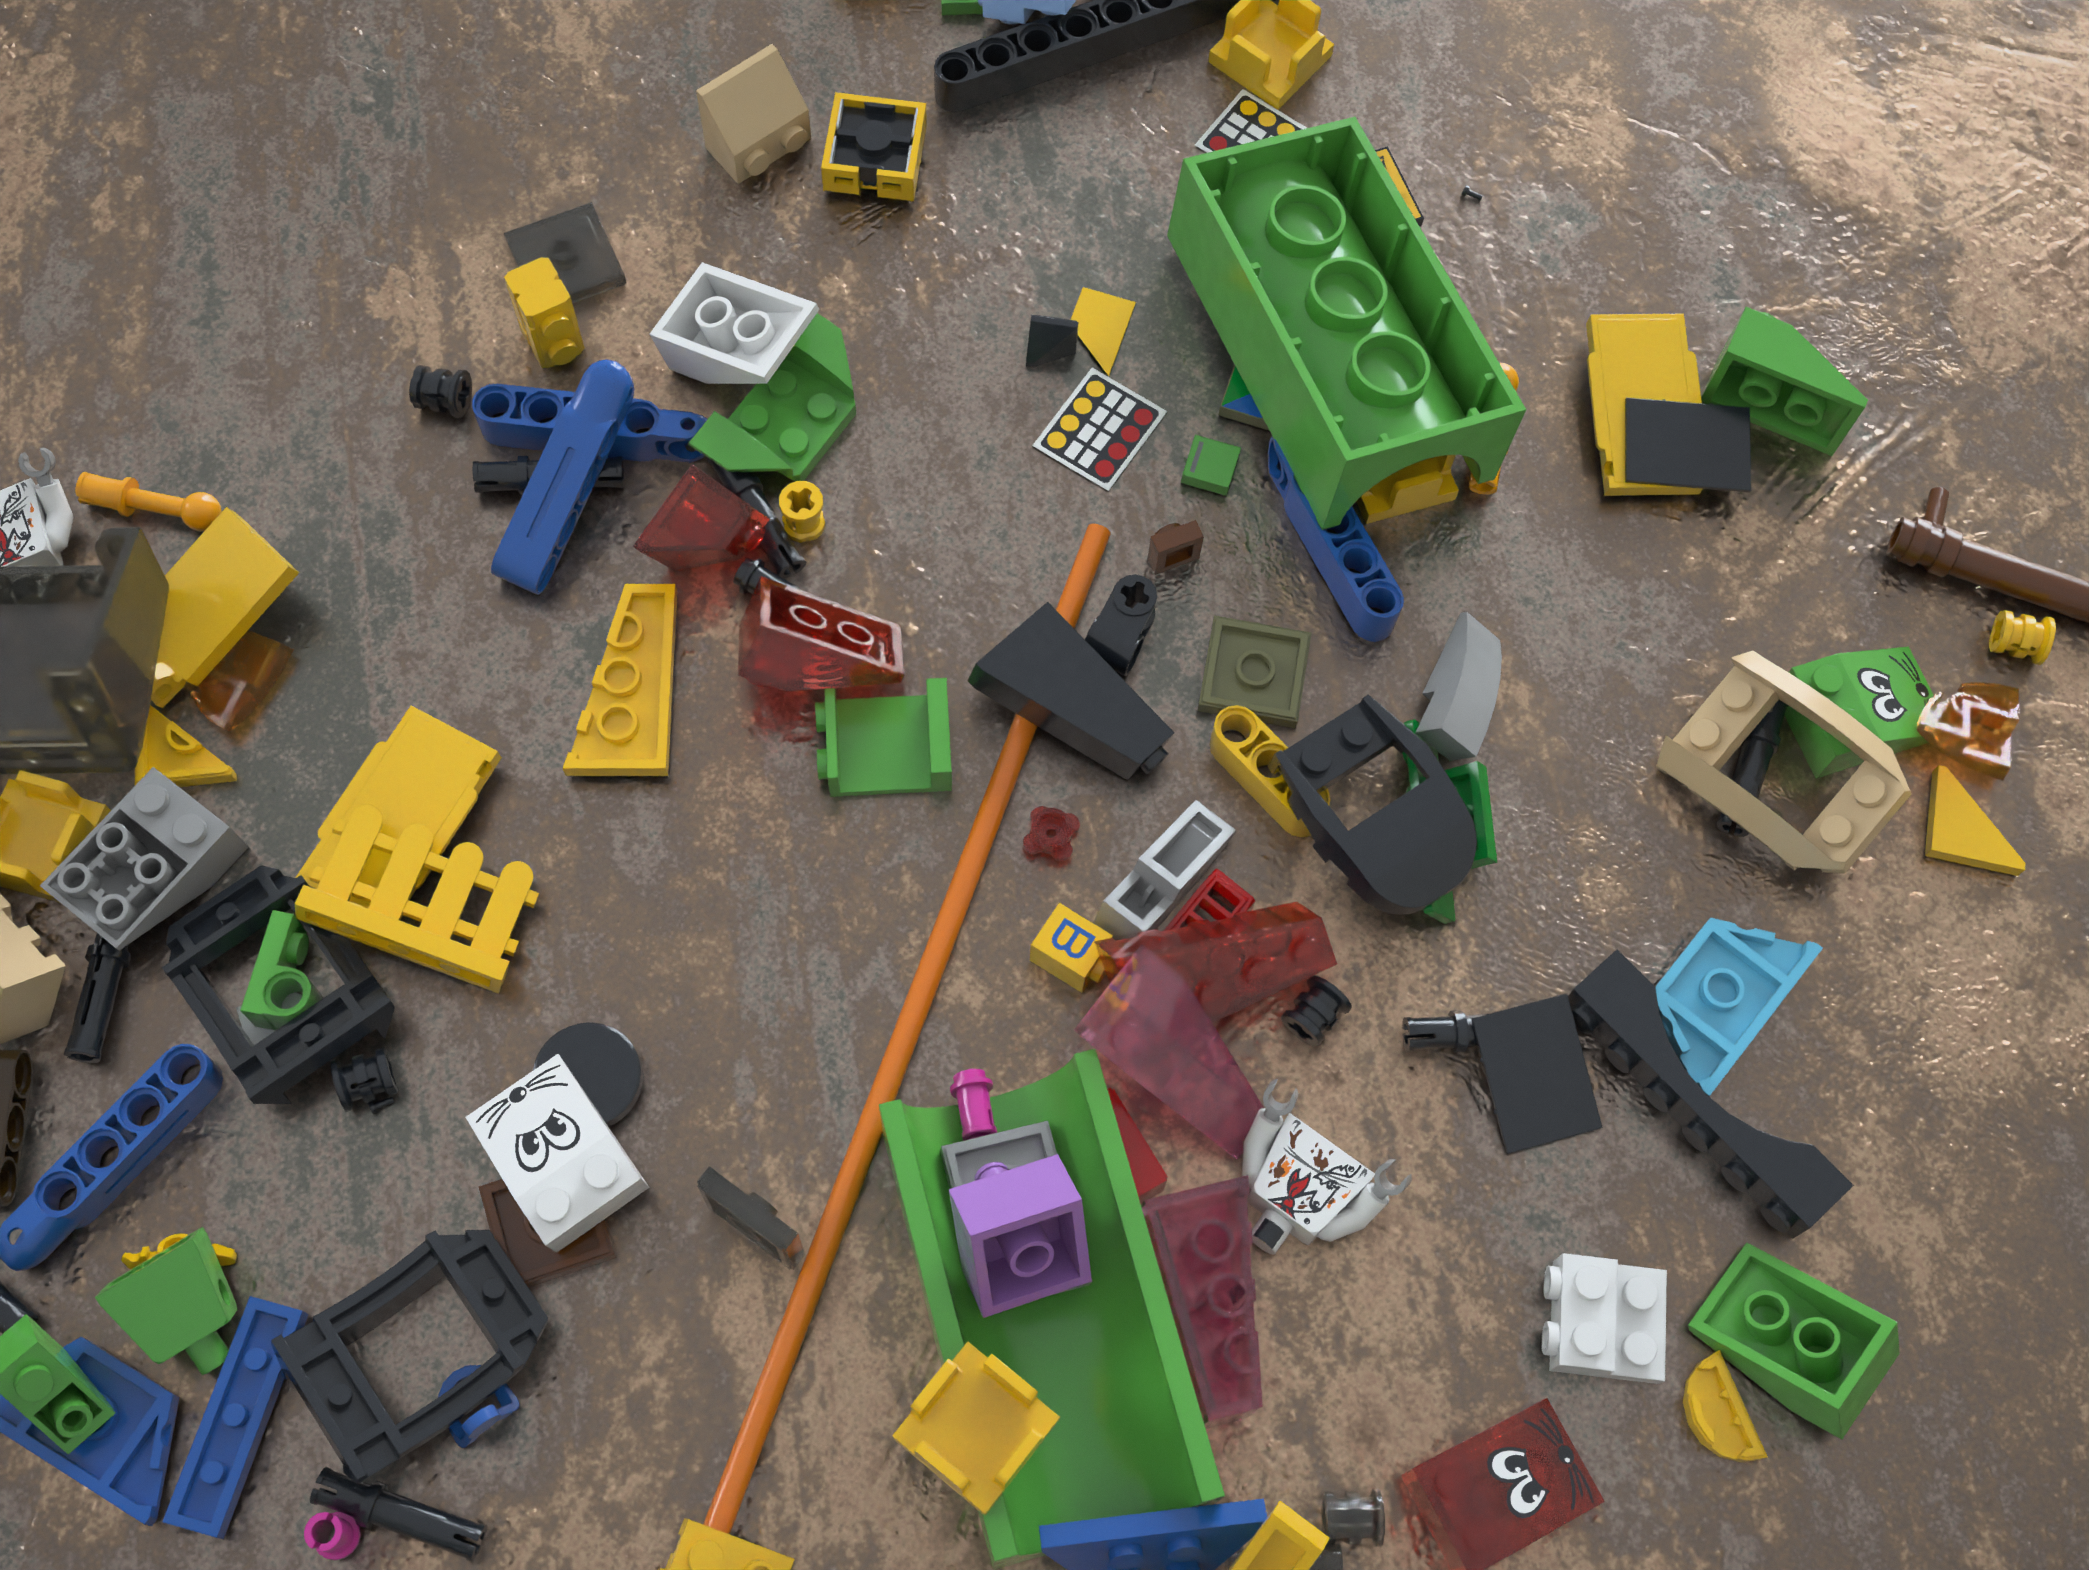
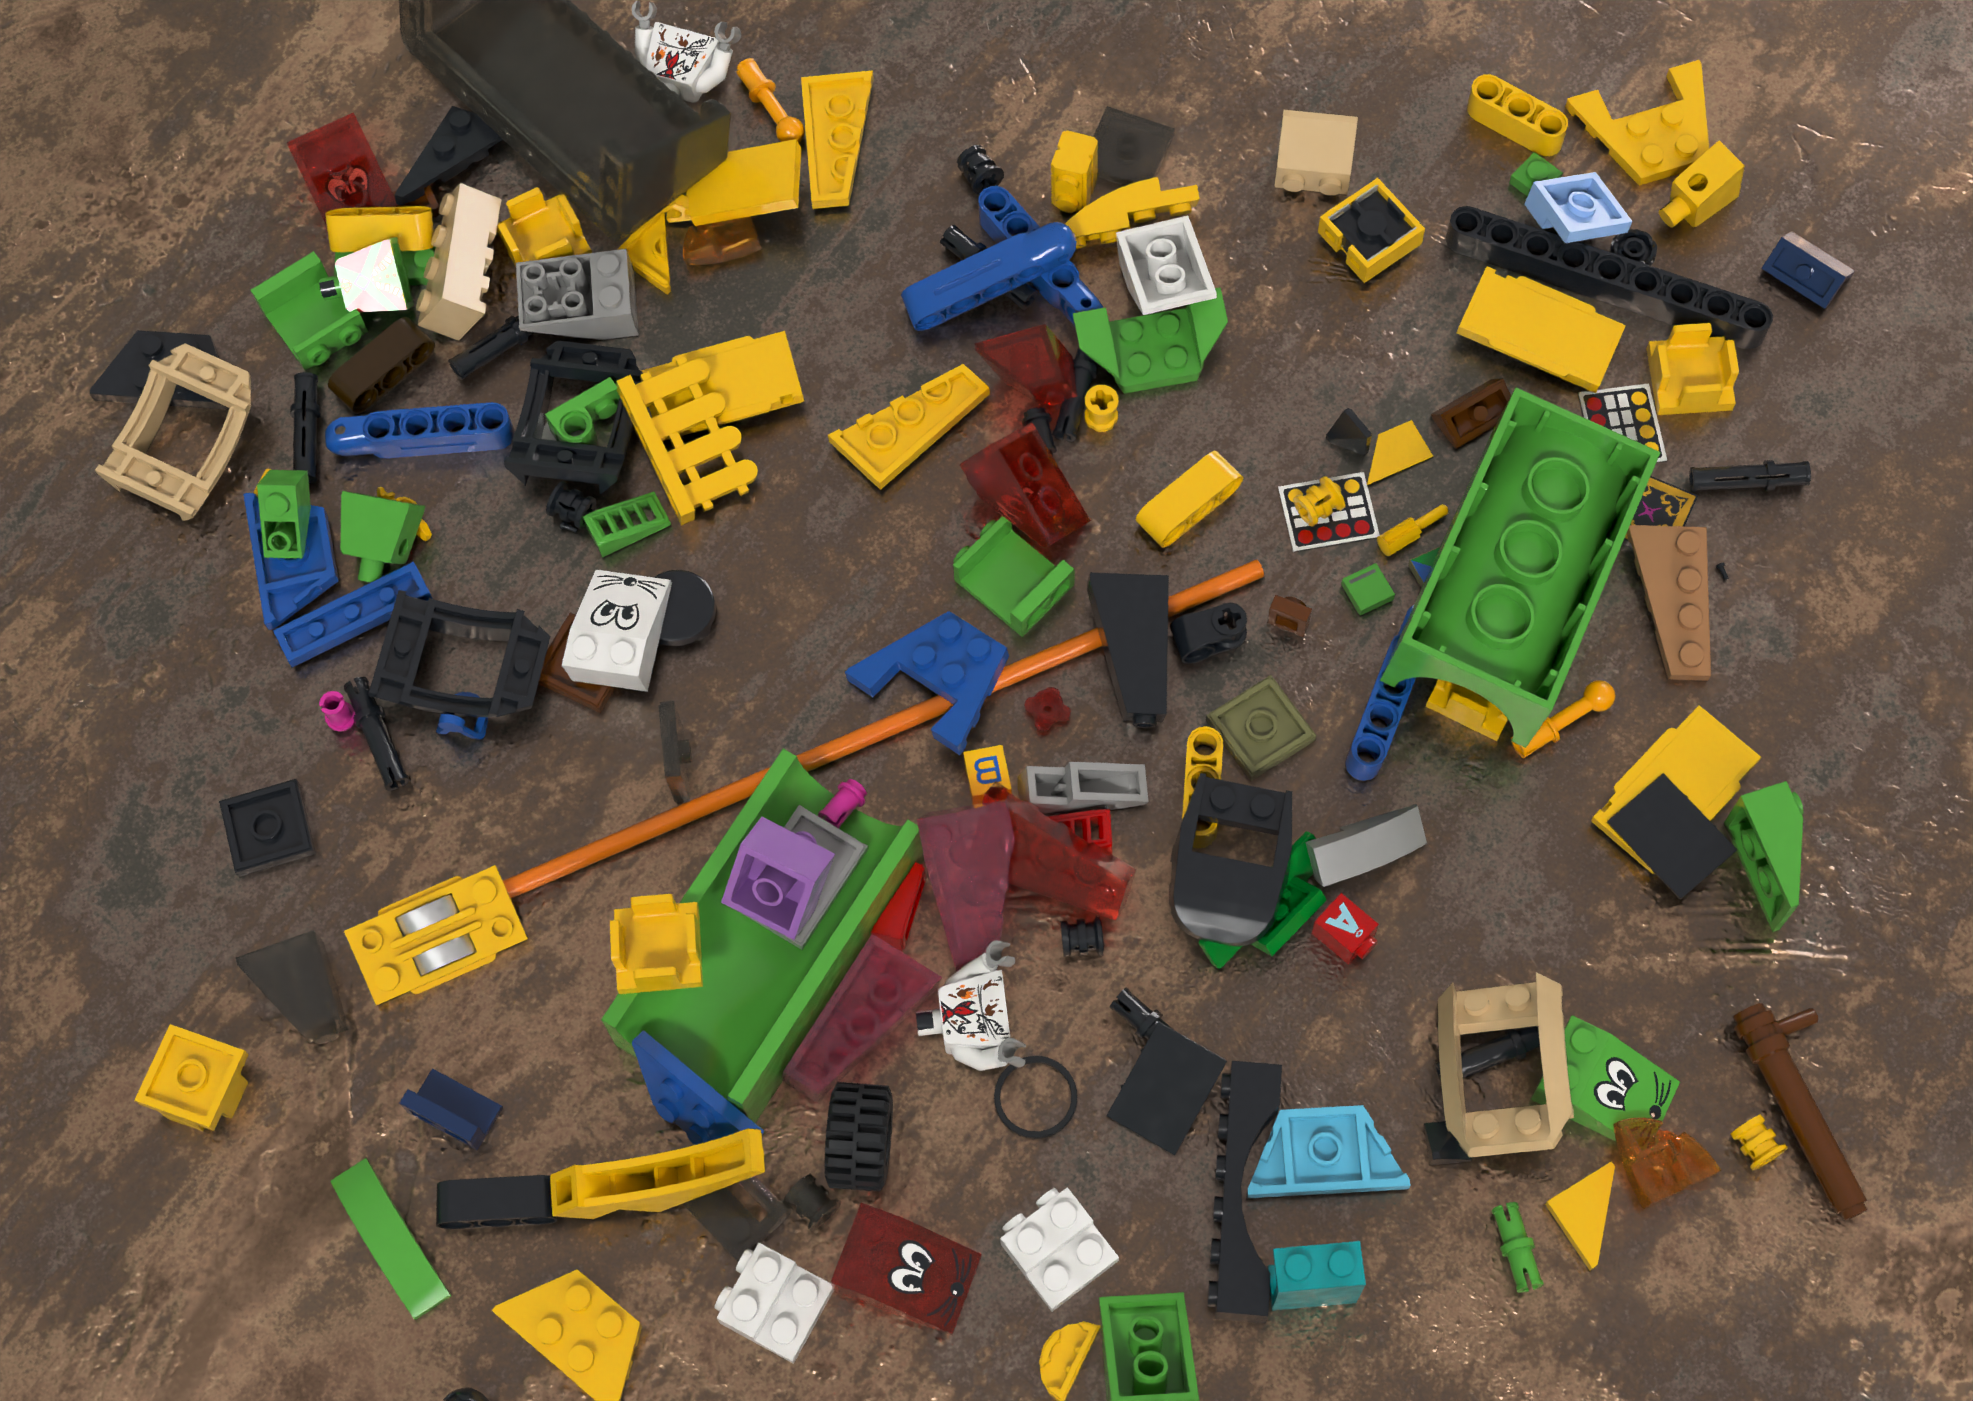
camera: 55 degrees right, 0 degrees up
none -> bright green slope [583,492,671,558]
none -> yellow wing [801,70,874,209]
none -> black tyre [825,1082,893,1192]
none -> blue wing [845,611,1009,755]
none -> black piece [994,1056,1077,1139]
none -> yellow slope [1065,177,1200,249]
none -> yellow beam [1135,451,1244,548]
none -> teal panel [1267,1241,1366,1311]
none -> yellow bush [1293,476,1345,527]
none -> red brick [1311,893,1379,965]
none -> yellow axle [1376,504,1449,557]
none -> black slope [1423,1121,1472,1166]
none -> reddish brown slope [1431,378,1511,448]
none -> yellow piece [1456,266,1626,393]
none -> bright green pin [1492,1202,1544,1293]
none -> medium nougat wing [1626,525,1711,681]
none -> black pin [1689,460,1811,492]

